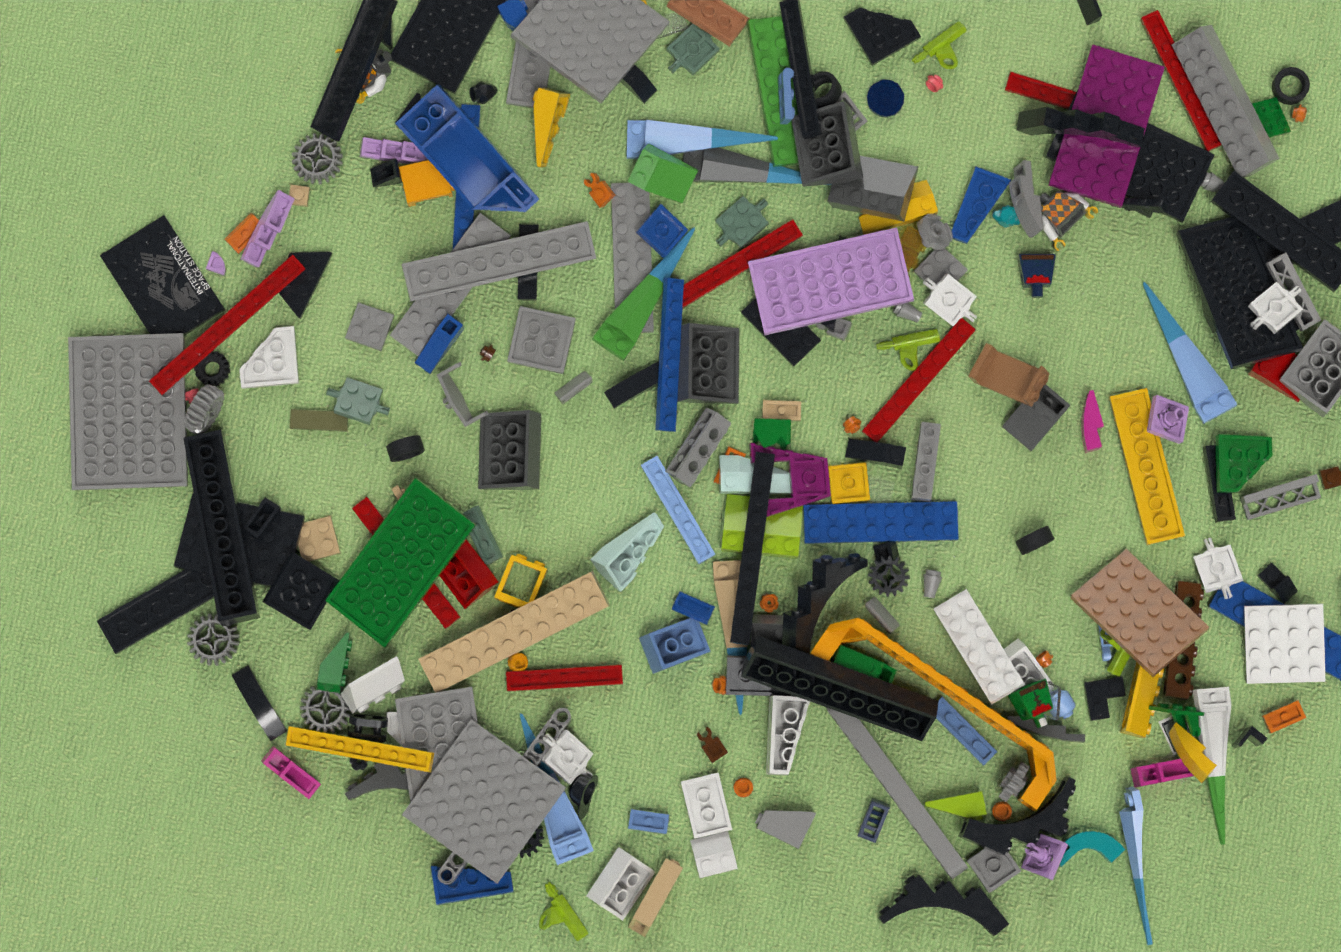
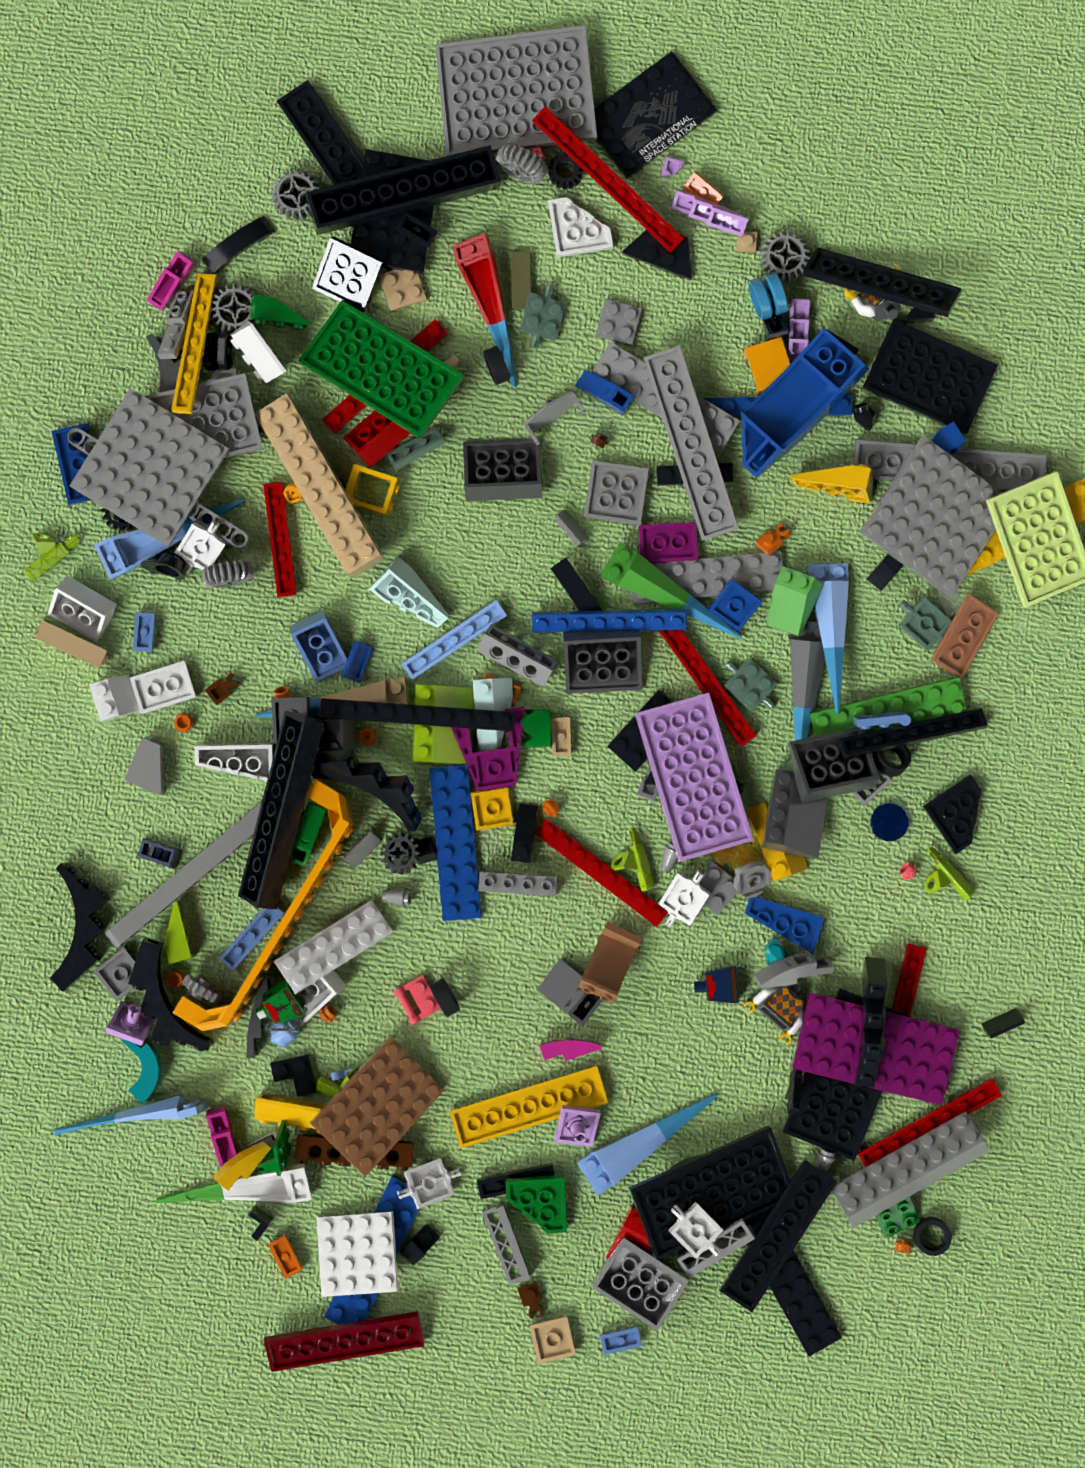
camera: 85 degrees right, 5 degrees up
none -> light grey slope [157,290,194,359]
none -> light grey gear [202,560,254,589]
none -> coral plate [393,975,441,1025]
none -> red plate [452,233,517,387]
none -> magenta plate [638,522,698,563]
none -> dark azure wheel [748,272,788,321]

